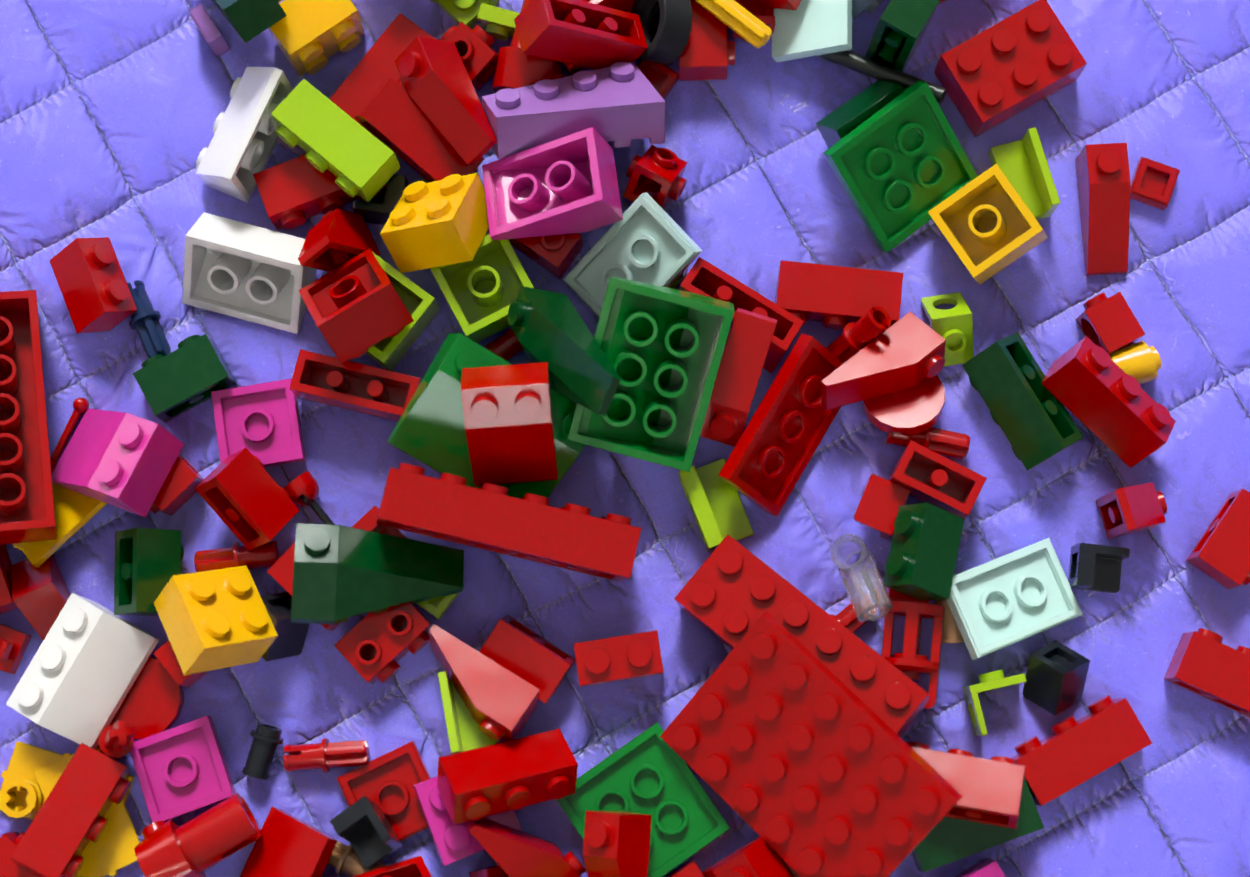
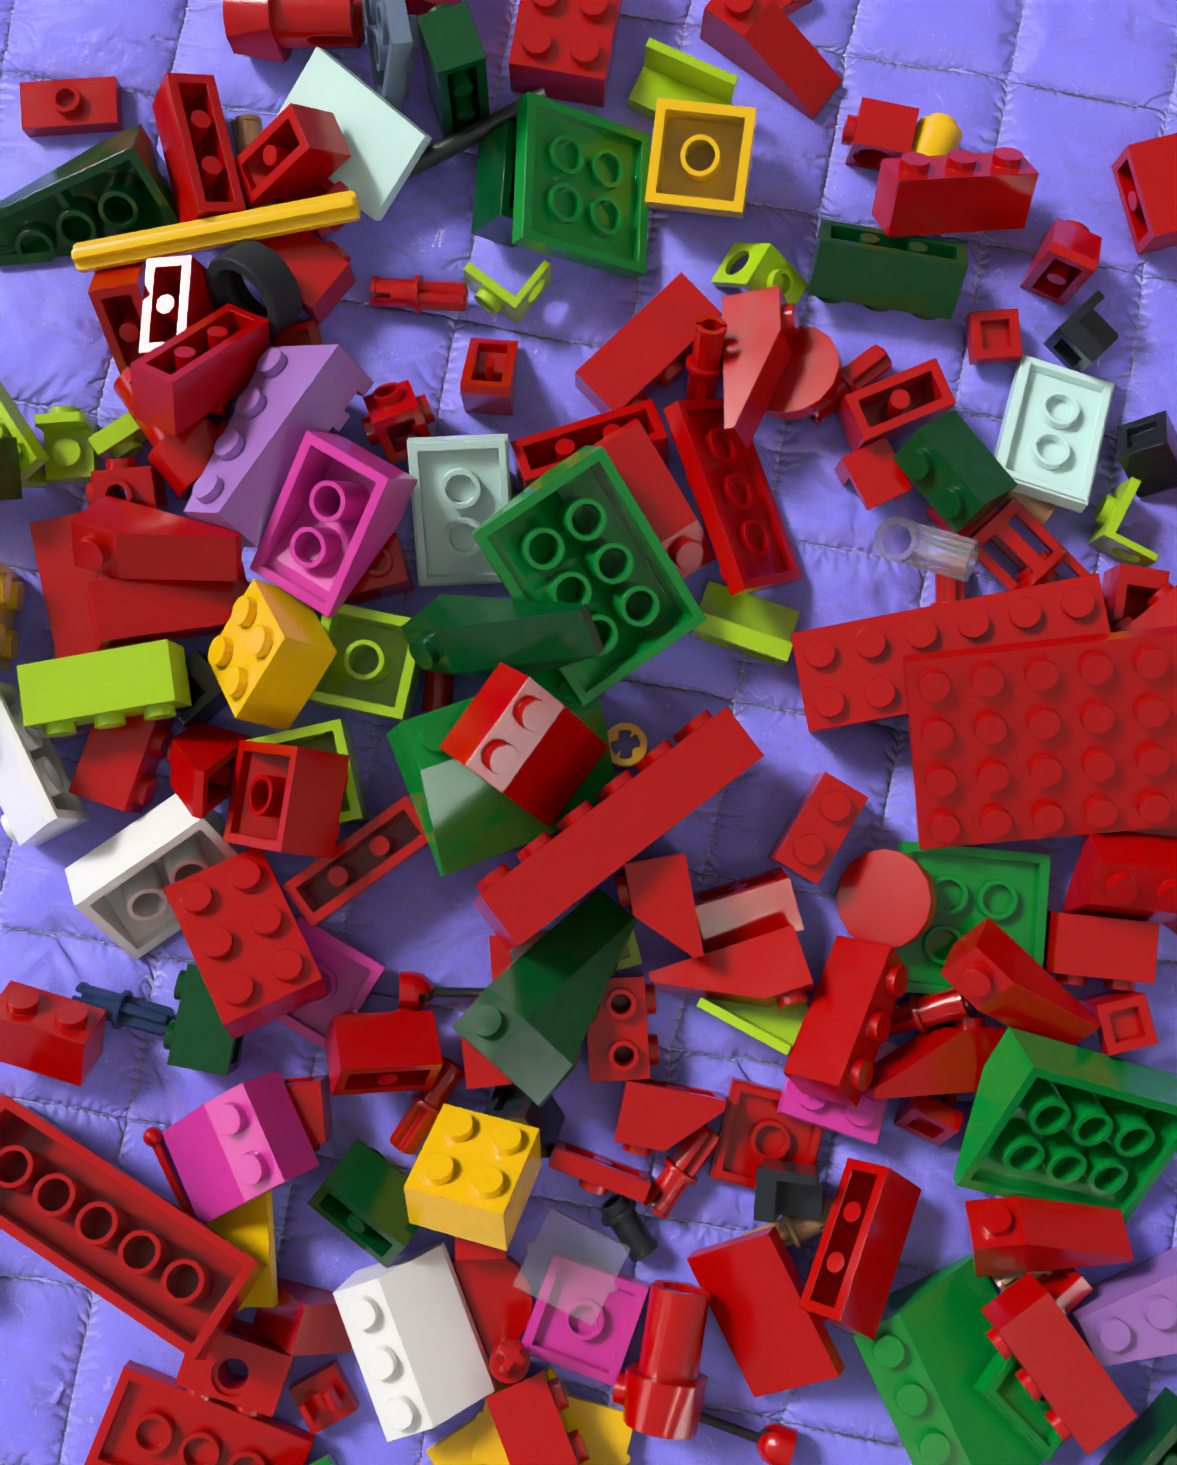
camera: 60 degrees left, 5 degrees up
none -> red brick [163,847,328,1039]
none -> red axle [370,274,469,314]
none -> red slope [460,338,518,416]
none -> lime bracket [463,259,552,324]
none -> clear piece [513,1207,630,1326]
none -> red plate [548,1138,651,1203]
none -> yellow bush [607,722,647,768]
none -> red slope [613,852,704,958]
none -> red slope [614,1078,727,1156]
none -> tile [836,849,937,949]
none -> red axle [889,987,971,1036]
none -> red plate [965,308,1023,365]
none -> red panel [1102,563,1170,630]

